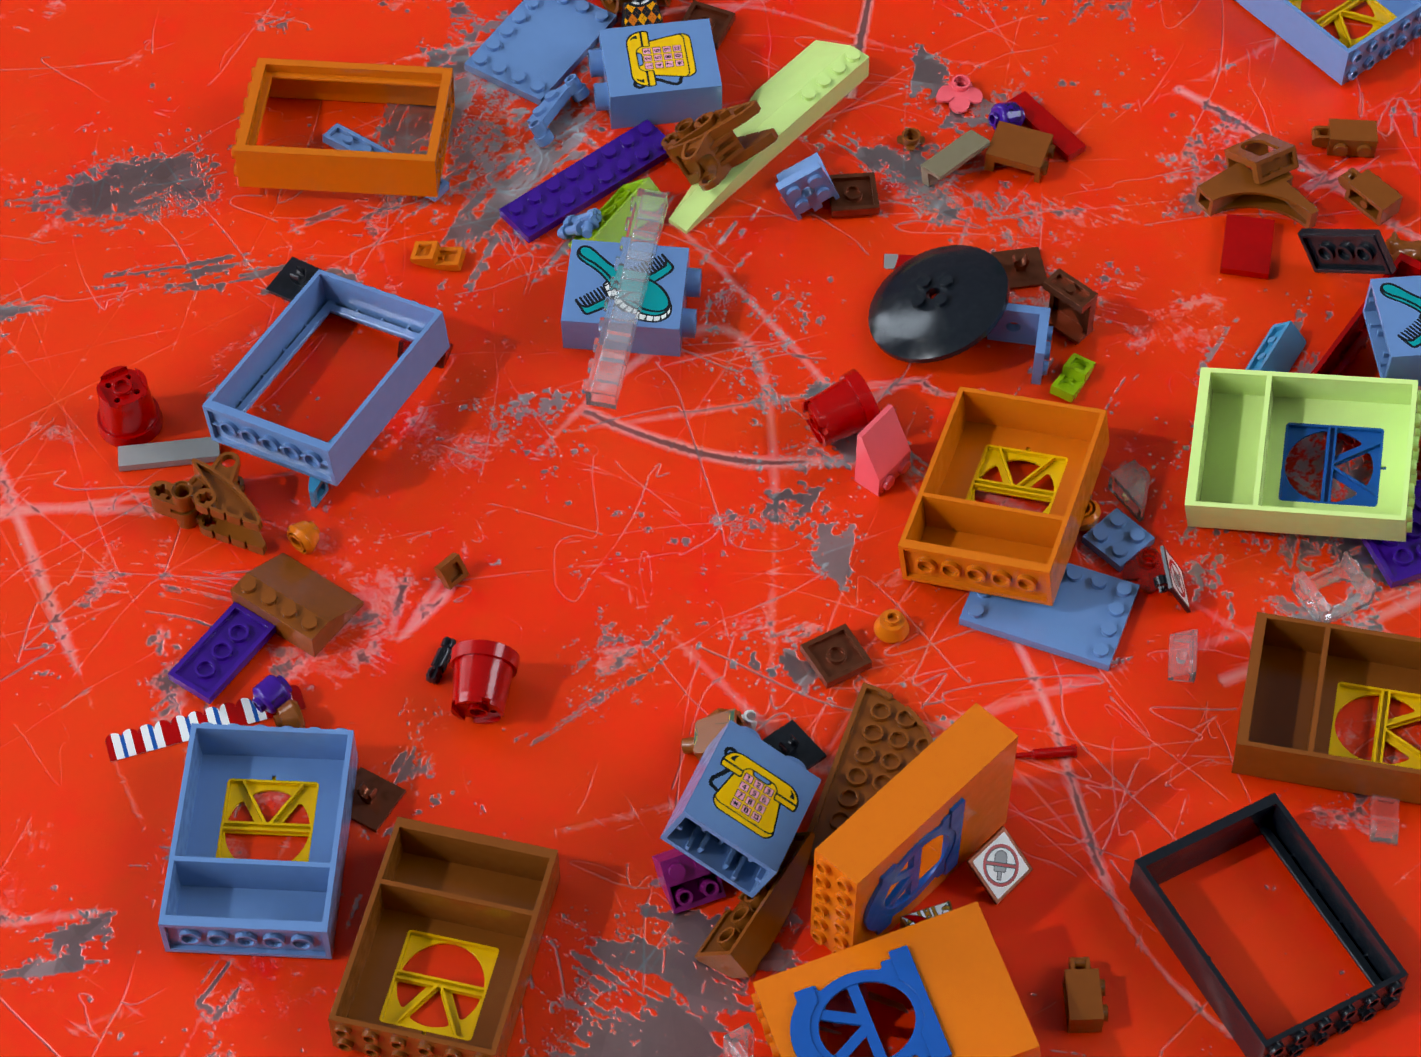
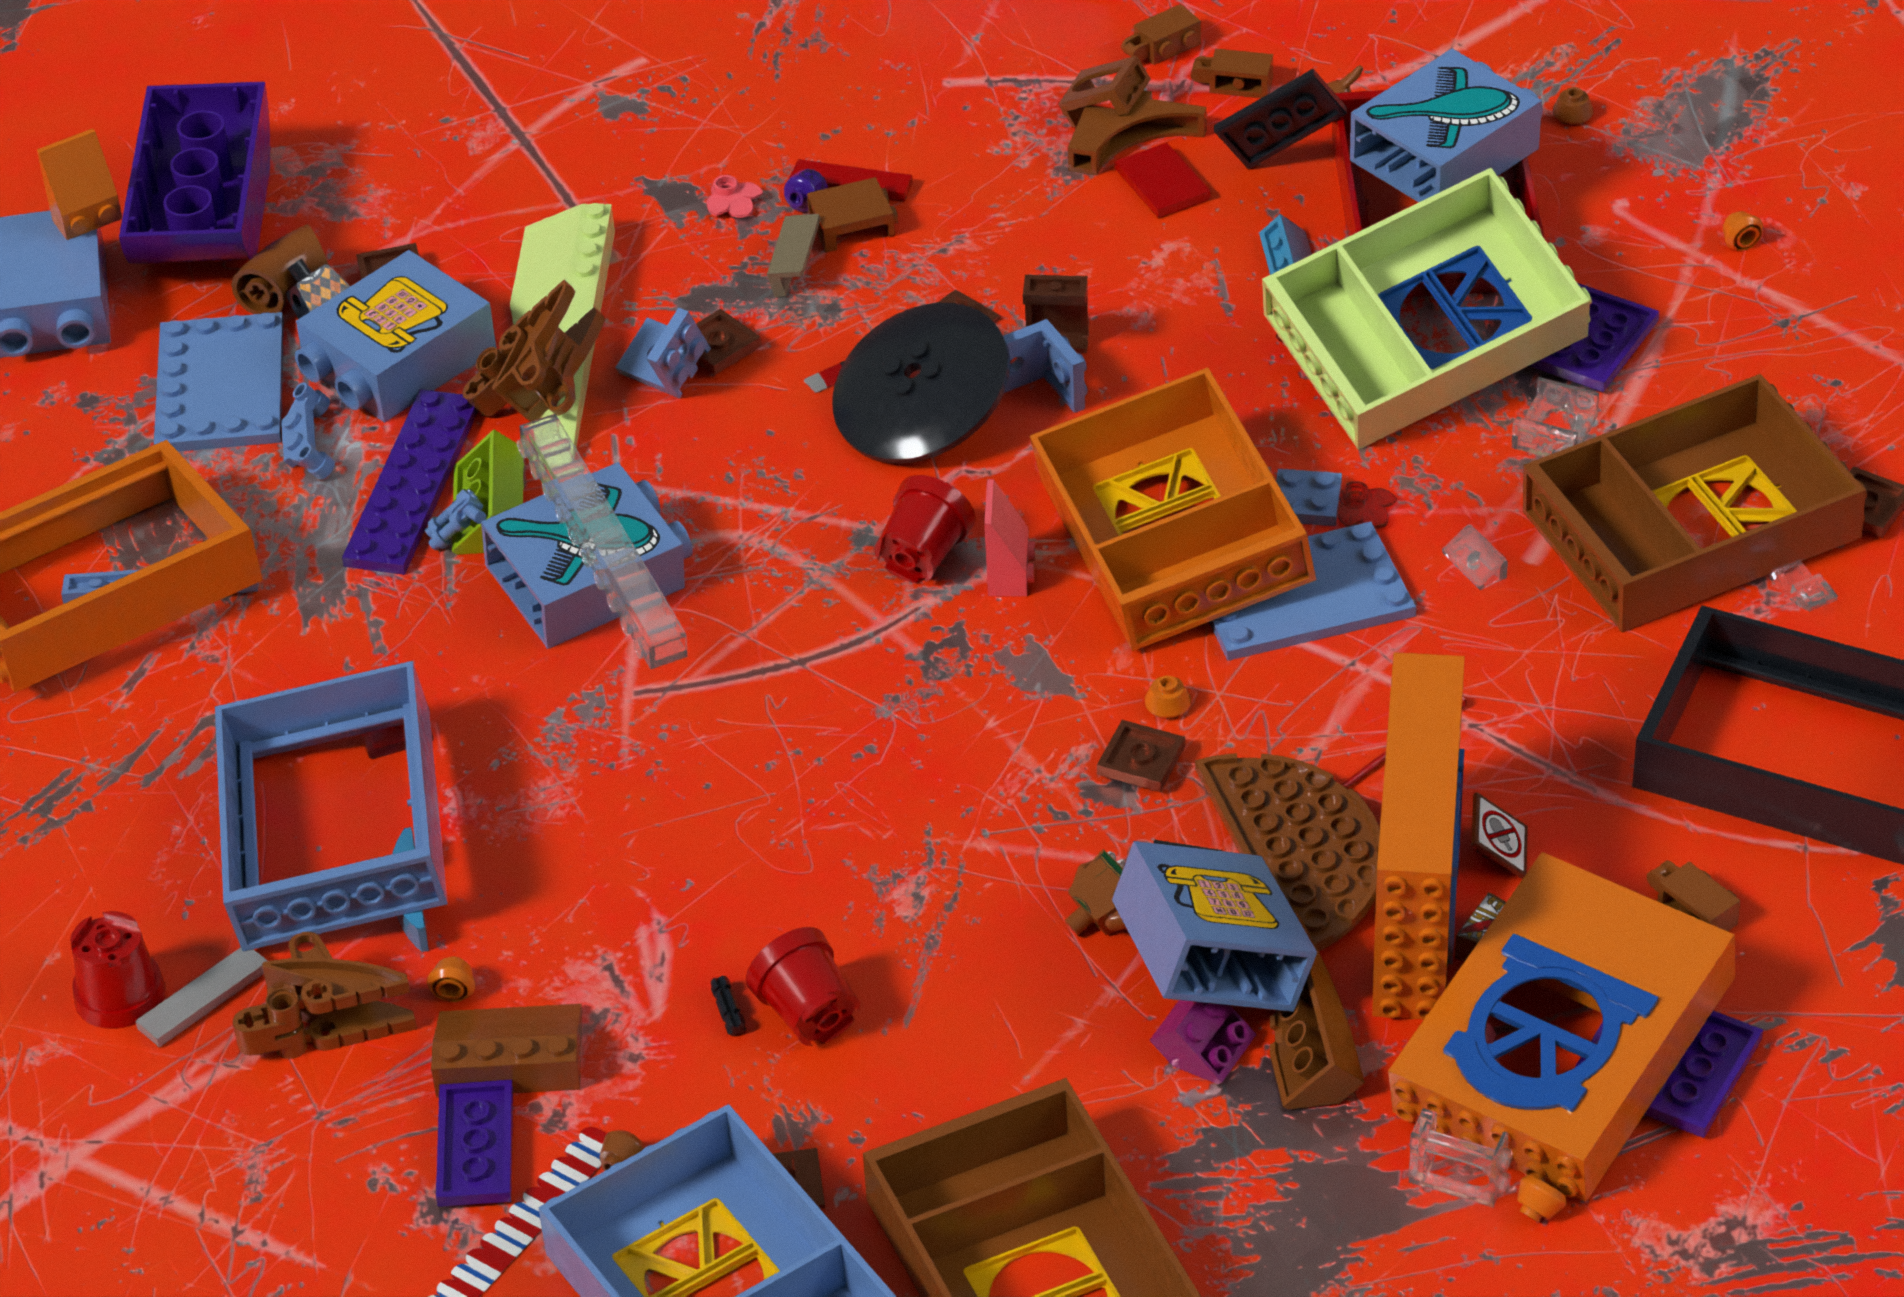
camera: 35 degrees left, 10 degrees down
dark purple head [252,675,292,714] -> none
black piece [266,257,324,302] -> none
orange slope [410,241,466,271] -> none
dark orange tile [434,552,469,590] -> none
dark orange plate [897,128,925,151] -> none
lime slope [1049,353,1096,403] -> none
clear slope [1108,459,1150,522] -> none
piece [1153,545,1191,613] -> none

